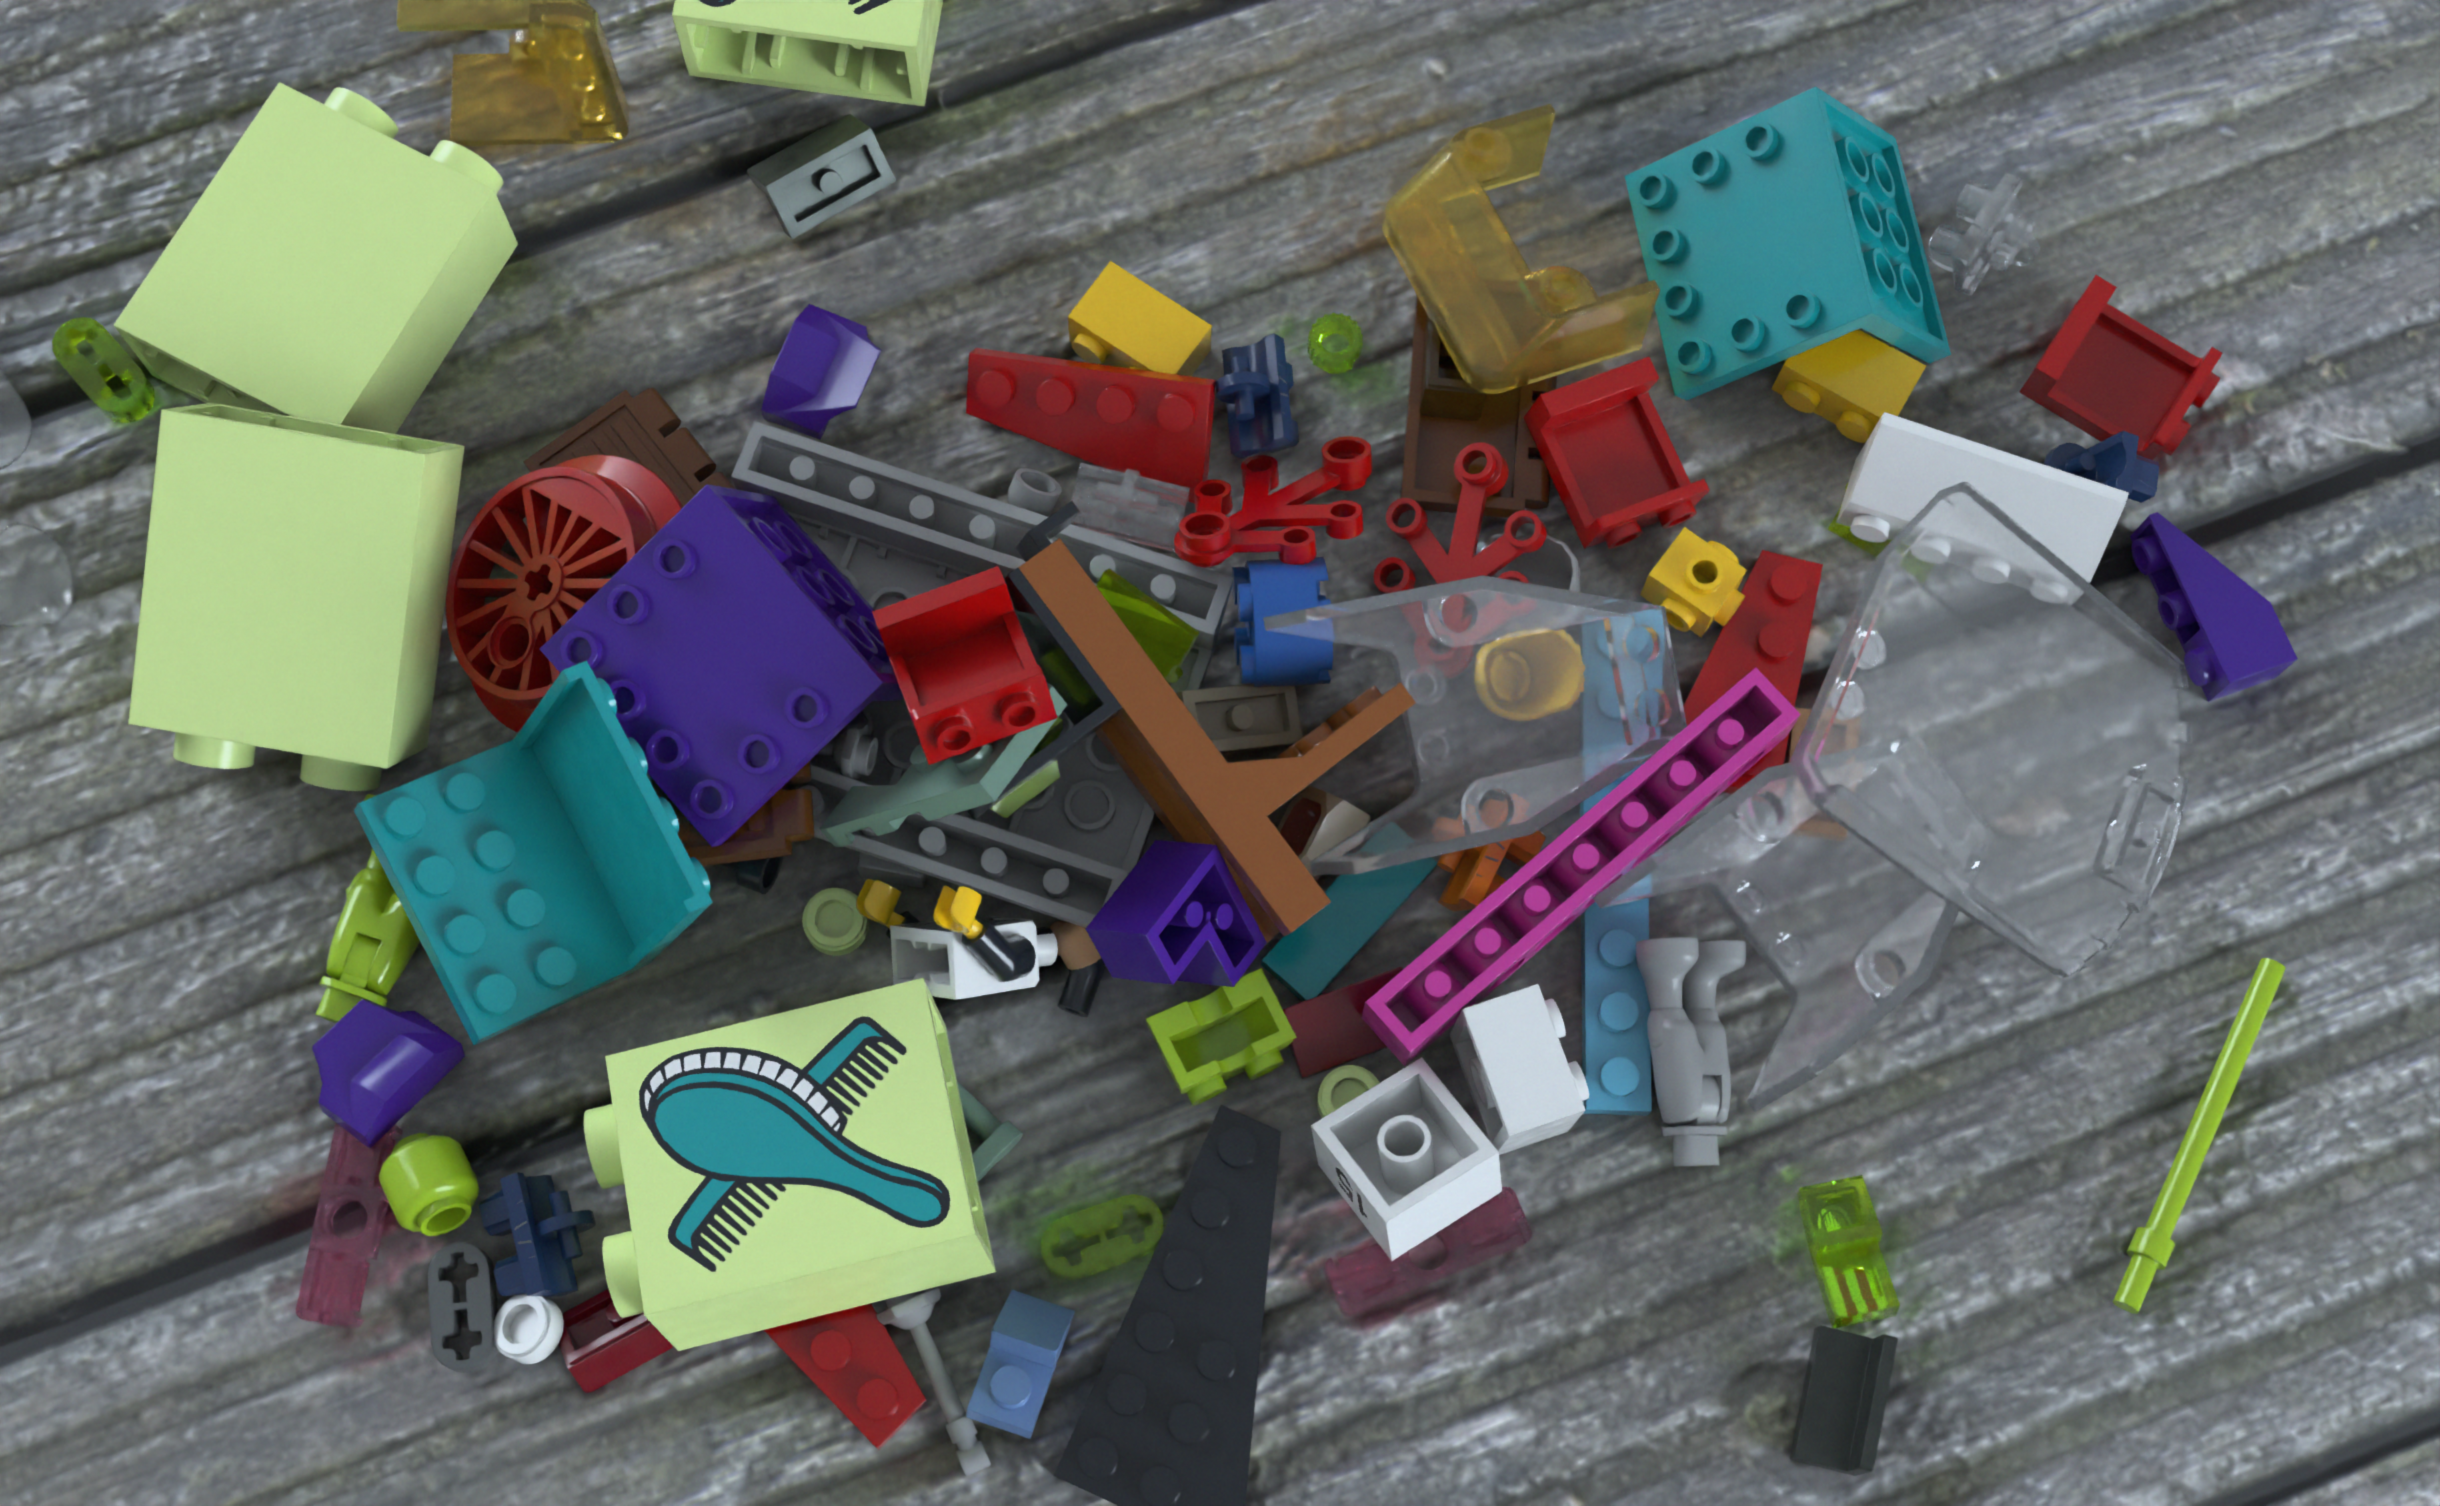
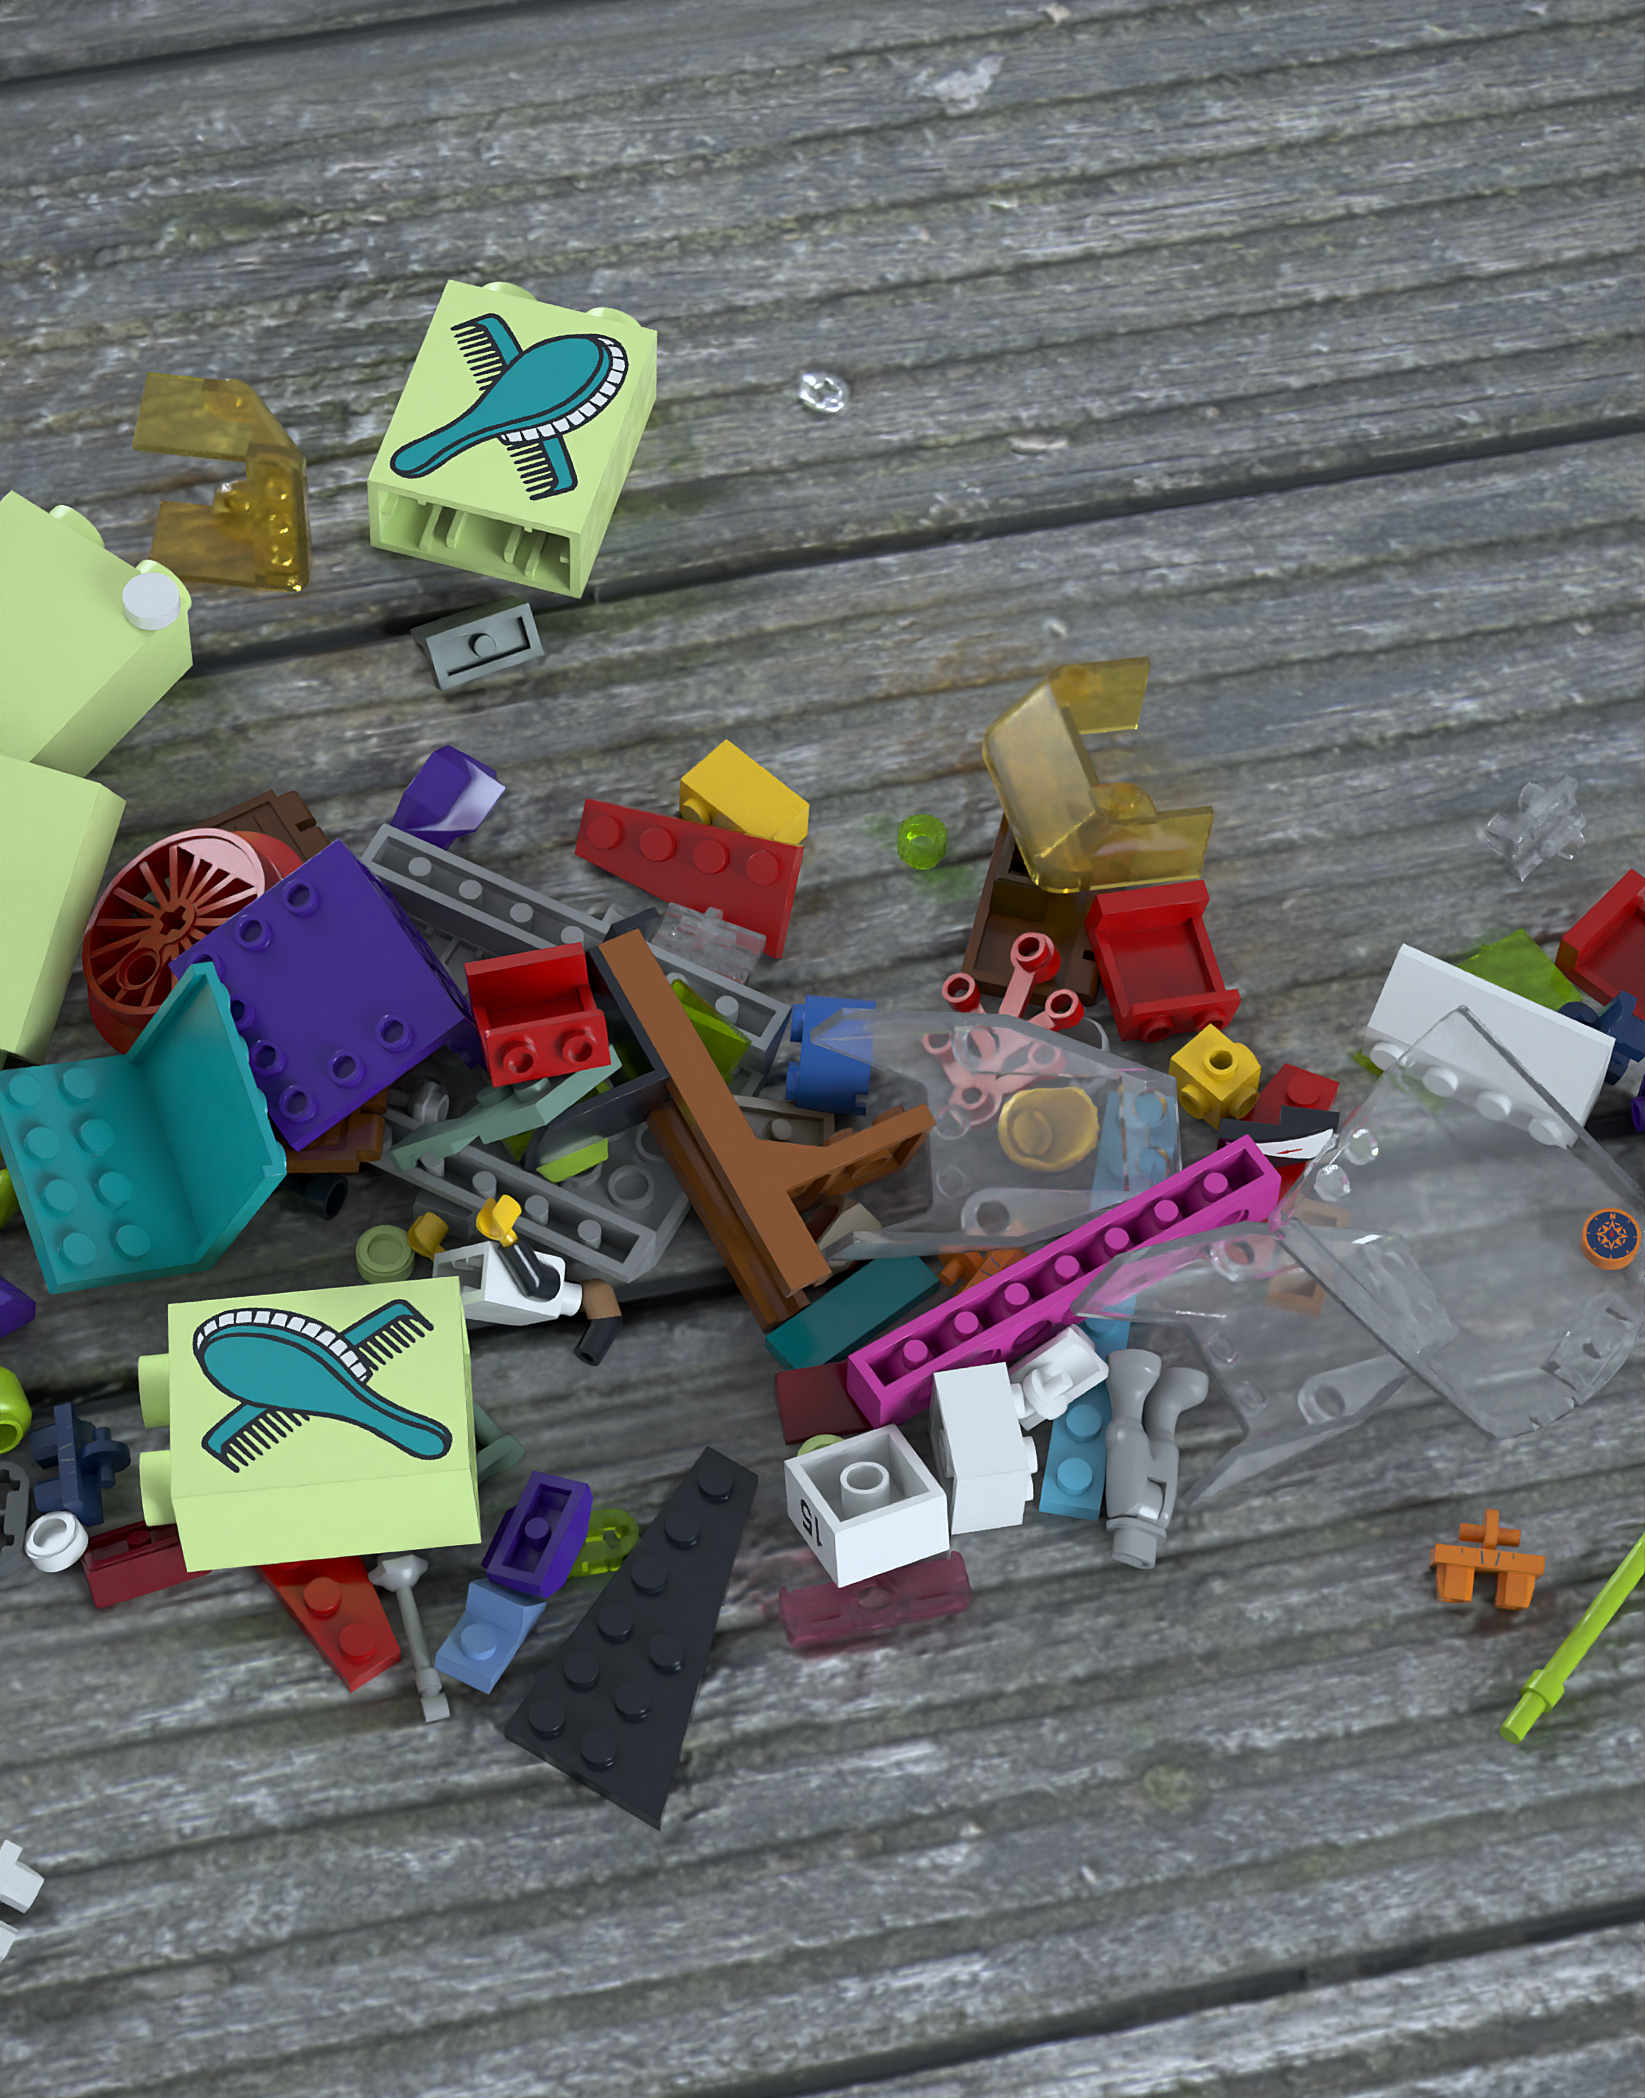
camera: 10 degrees right, 15 degrees down
dark purple brick [1085,840,1267,987] -> none
lime cylinder [1146,968,1297,1106] -> none
red plant [1174,436,1372,568] -> none
dark blue hips [1216,333,1299,458] -> none
teal bracket [1624,86,1951,401] -> none
yellow brick [1771,329,1926,443] -> none
pearl dark grey panel [1789,1325,1898,1476] -> none
clear neon green slope [1797,1175,1900,1329] -> none
none -> white tile [122,573,180,630]
none -> dark purple slope [480,1471,593,1599]
none -> white hips [1007,1324,1109,1431]
none -> black slope [1215,1105,1340,1168]
none -> orange hips [1428,1508,1546,1611]
none -> clear neon green piece [1455,927,1583,1012]
none -> tile [1580,1208,1641,1270]

